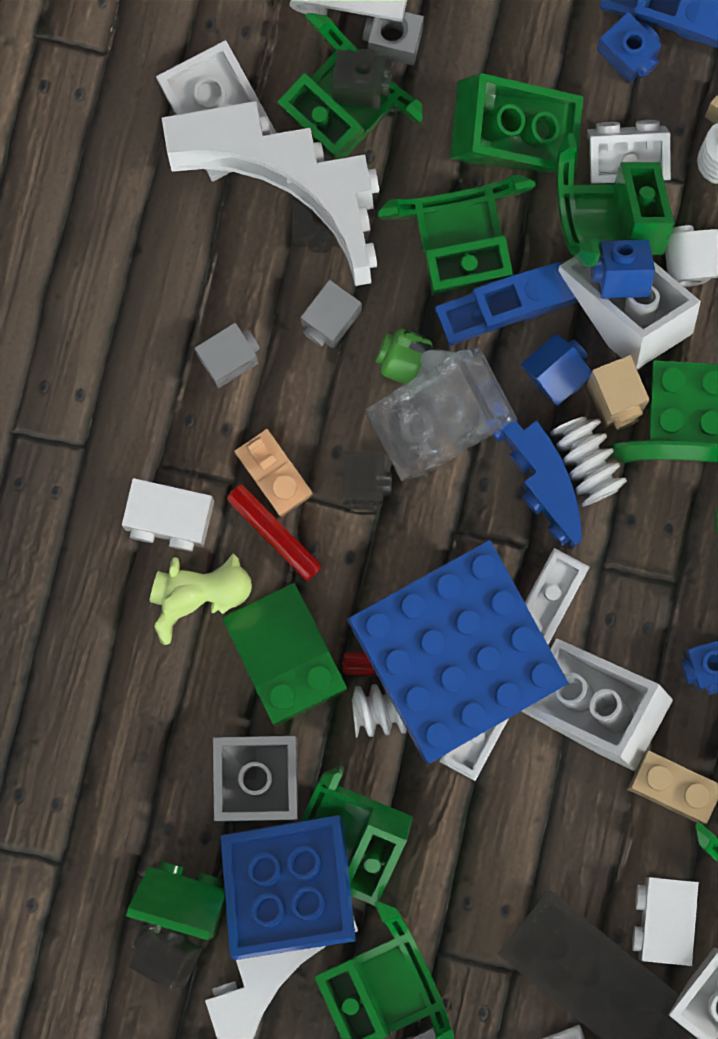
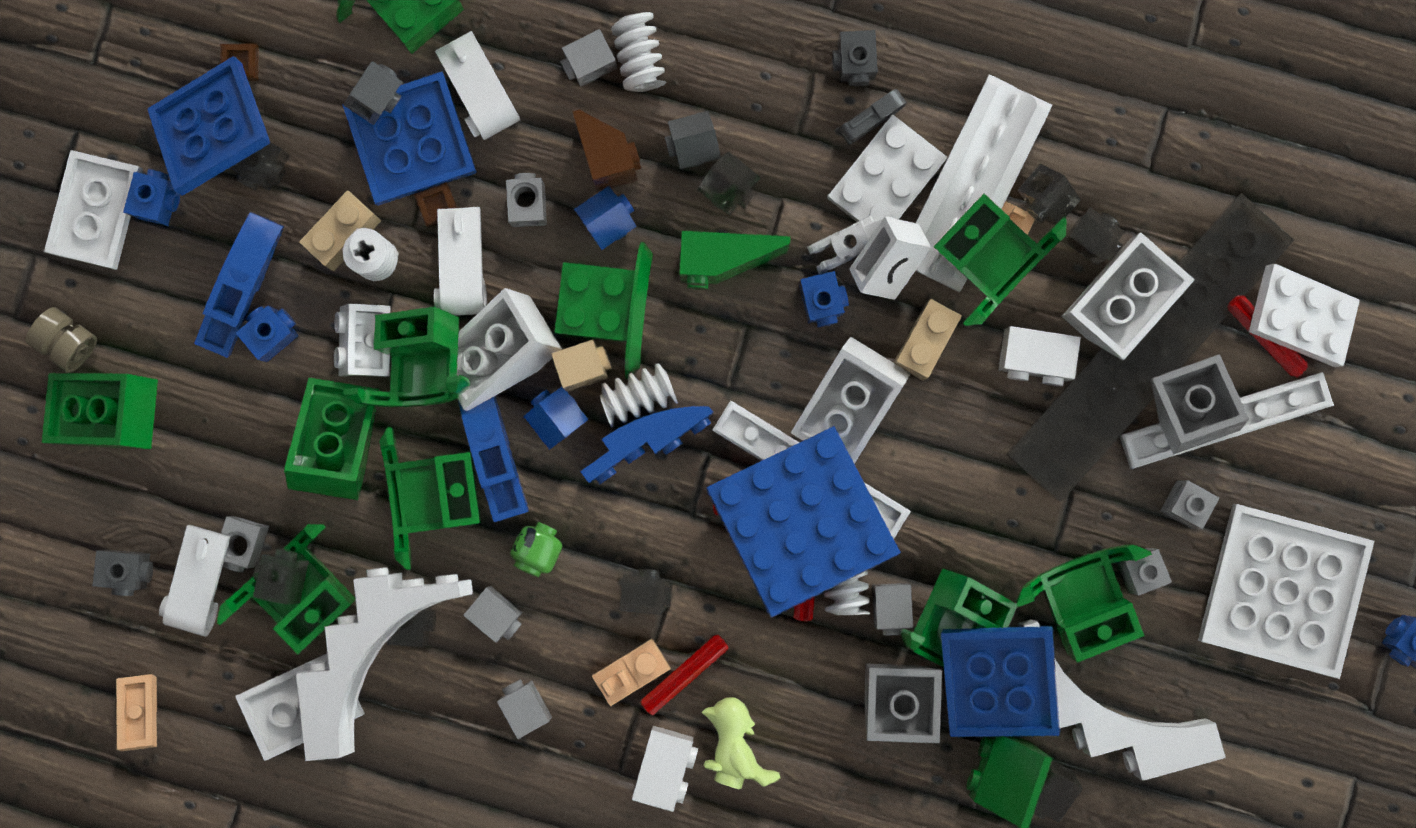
camera: 90 degrees left, 5 degrees up
green slope [222,583,347,727] -> none
clear piece [365,348,518,481] -> none
blue brick [591,240,655,299] -> none
none -> light grey brick [872,583,913,635]

